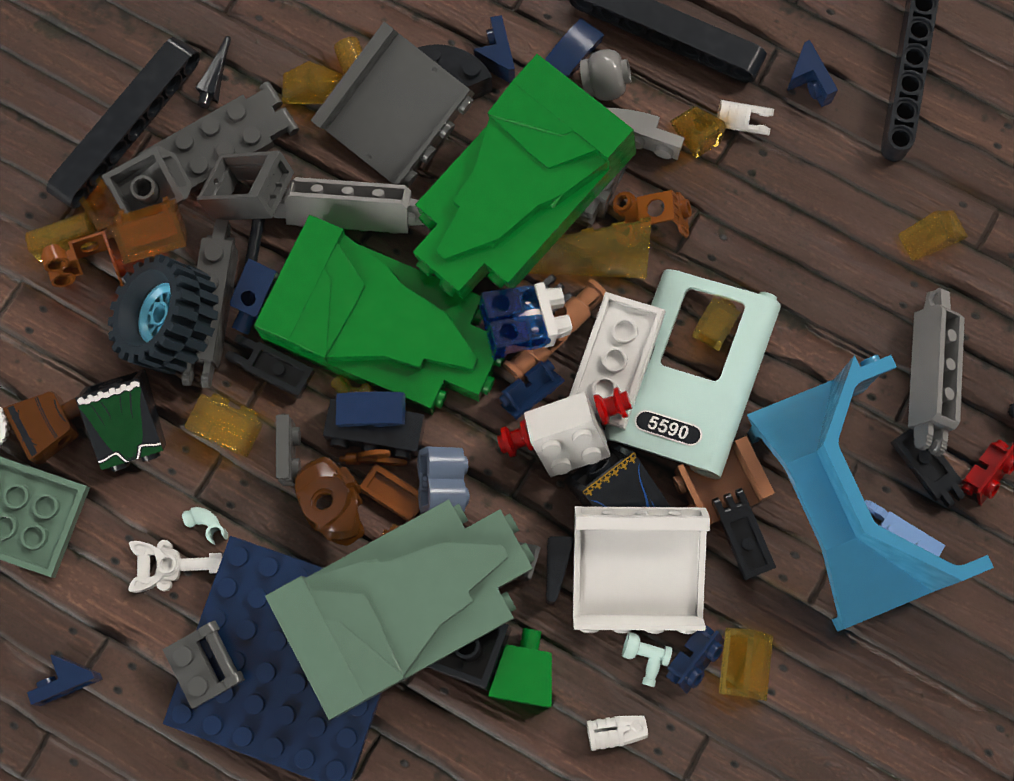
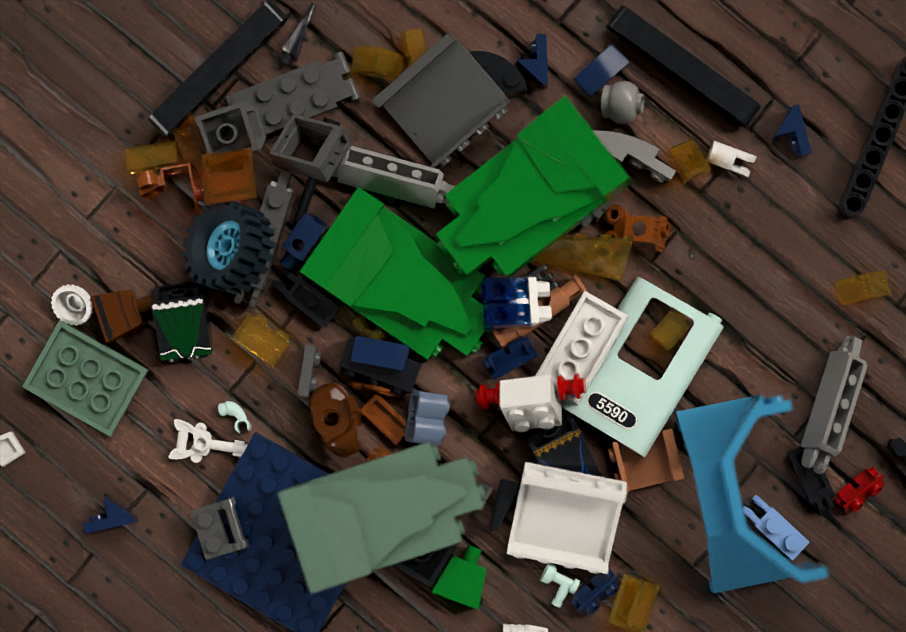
camera: 10 degrees right, 10 degrees up
black hinge [711,488,776,580] -> none

